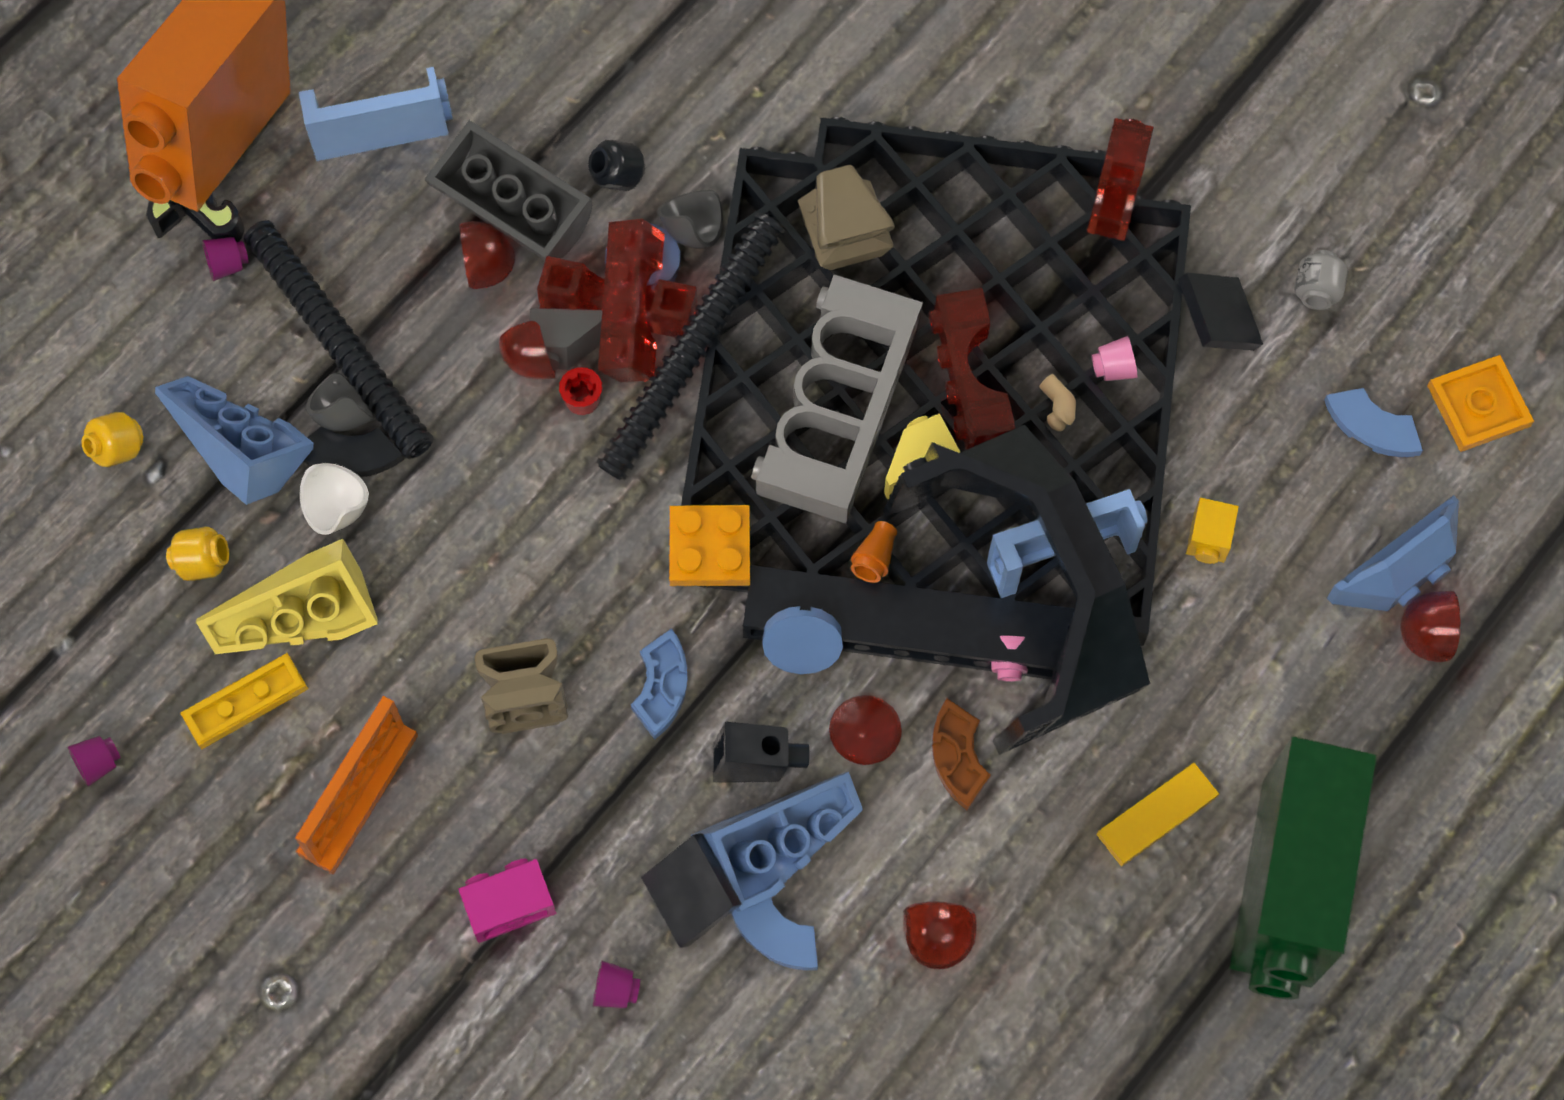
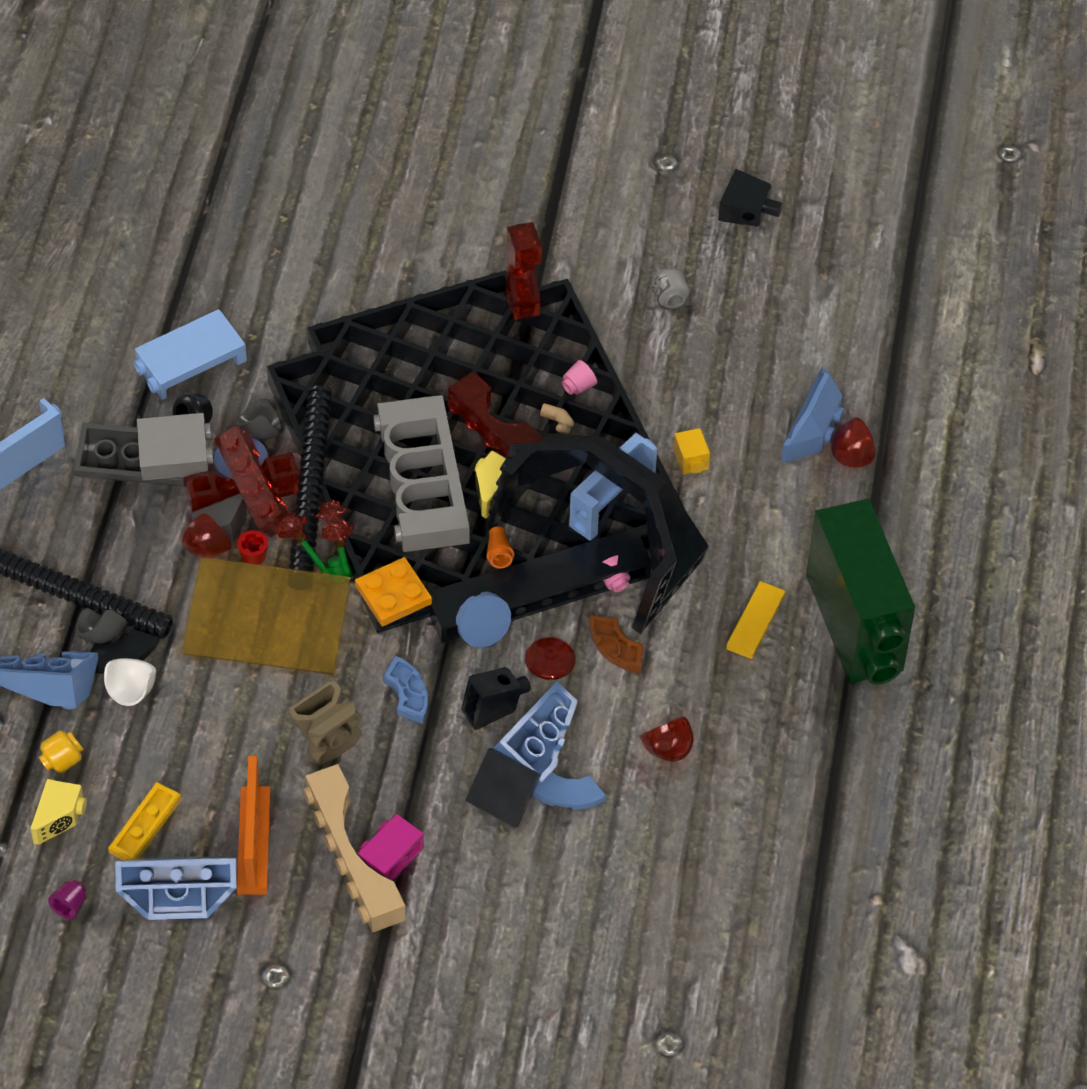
camera: 30 degrees left, 15 degrees down
light yellow wedge [196,539,378,654] -> none
clear red helmet [459,221,515,289] -> none
magenta hat [592,960,641,1009] -> none
dark tan piece [798,165,895,270] -> none
black tile [1178,272,1263,351] -> none
medium blue tile [1324,388,1423,457] -> none
light orange plate [1427,355,1534,452] -> none
none -> light yellow slope [30,779,87,845]
none -> medium blue wedge [115,857,237,920]
none -> light blue panel [133,309,247,400]
none -> light grey brick [137,413,214,480]
none -> clear yellow piece [182,557,351,675]
none -> clear red plant [278,501,354,583]
none -> tan arch [303,764,406,933]
none -> black torso [718,169,783,227]

